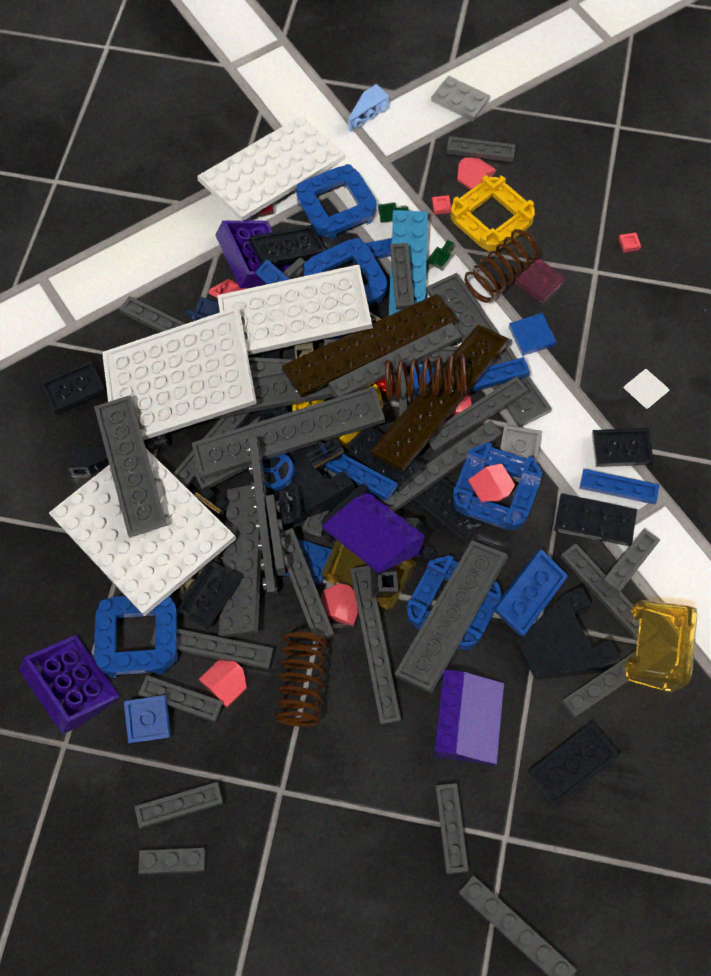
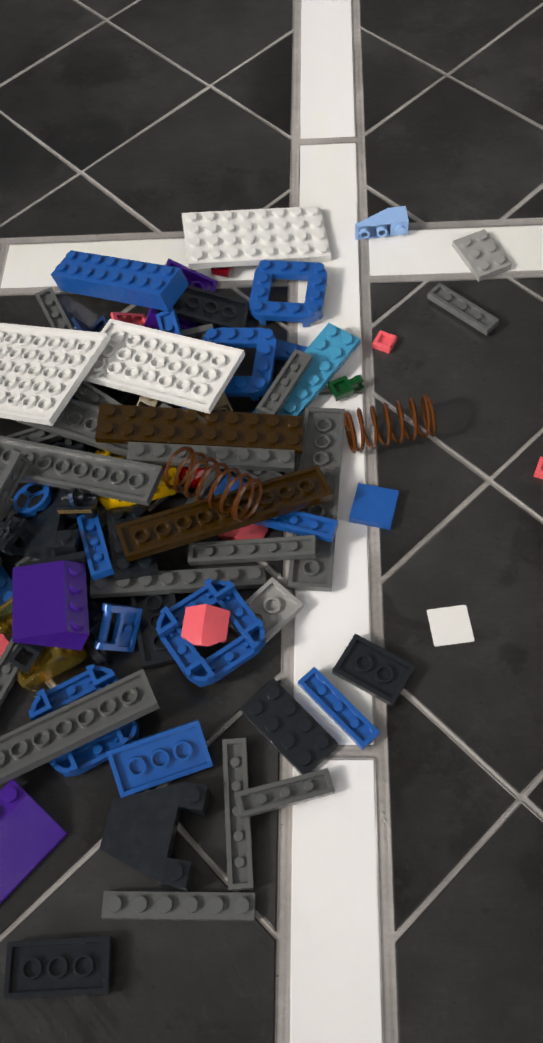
camera: 40 degrees right, 5 degrees down
dark green plate [378,202,409,222] -> none
yellow plate [450,175,535,252] -> none
coral slope [457,158,496,190] -> none
clear pink tile [515,258,566,303] -> none
clear yellow windscreen [625,600,697,692] -> none
none -> blue brick [51,250,189,312]
none -> blue plate [94,603,143,652]

